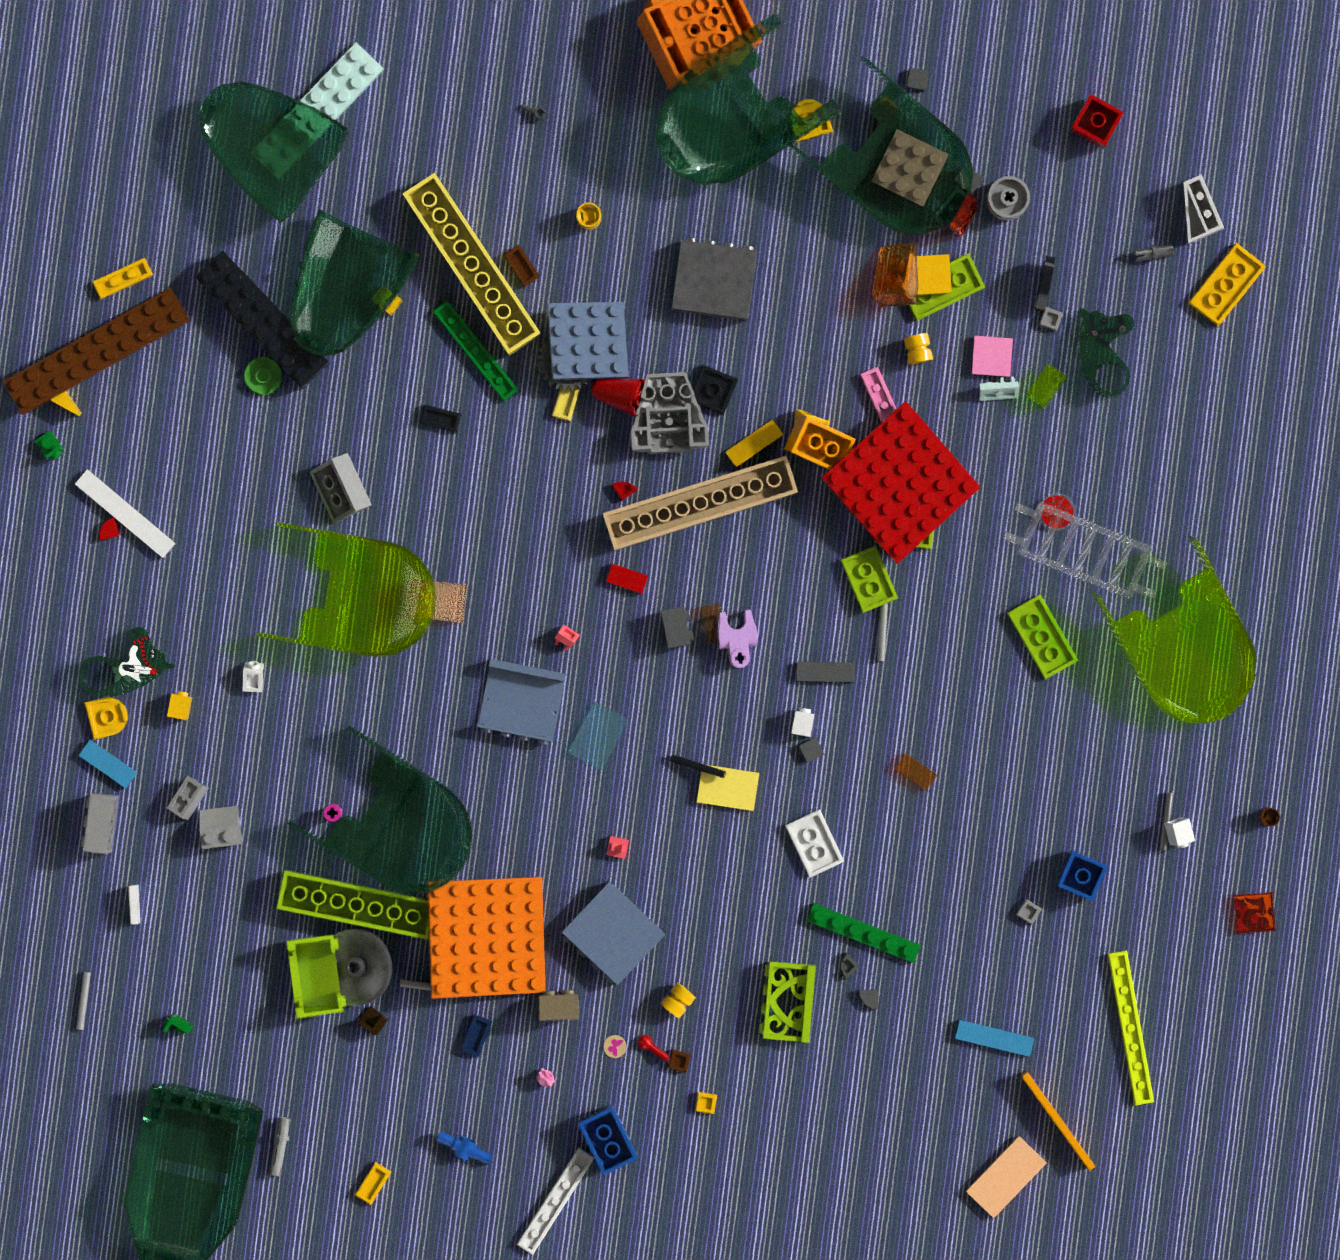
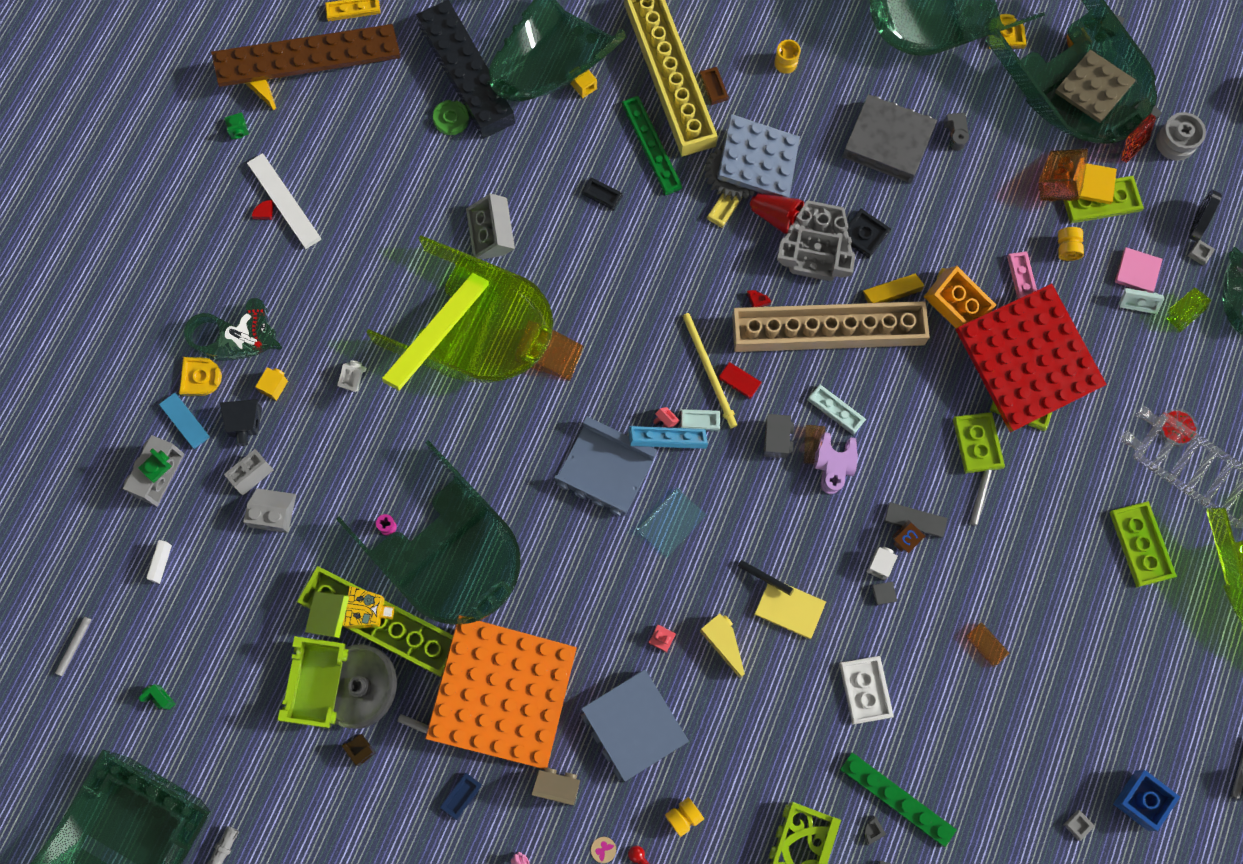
camera: 15 degrees right, 15 degrees down
none -> green bracket [138,448,172,483]
none -> black torso [220,399,262,446]
none -> lime tile [305,591,349,638]
none -> yellow torso [343,586,394,629]
none -> neon yellow tile [382,273,489,391]
none -> dark azure tile [628,426,708,449]
none -> light aqua tile [681,409,720,431]
none -> light yellow bar [682,313,737,428]
none -> light yellow slope [700,613,745,678]
none -> light aqua tile [807,384,866,435]
none -> reddish brown brick [892,520,926,553]
none -> dark grey leg [943,113,969,151]

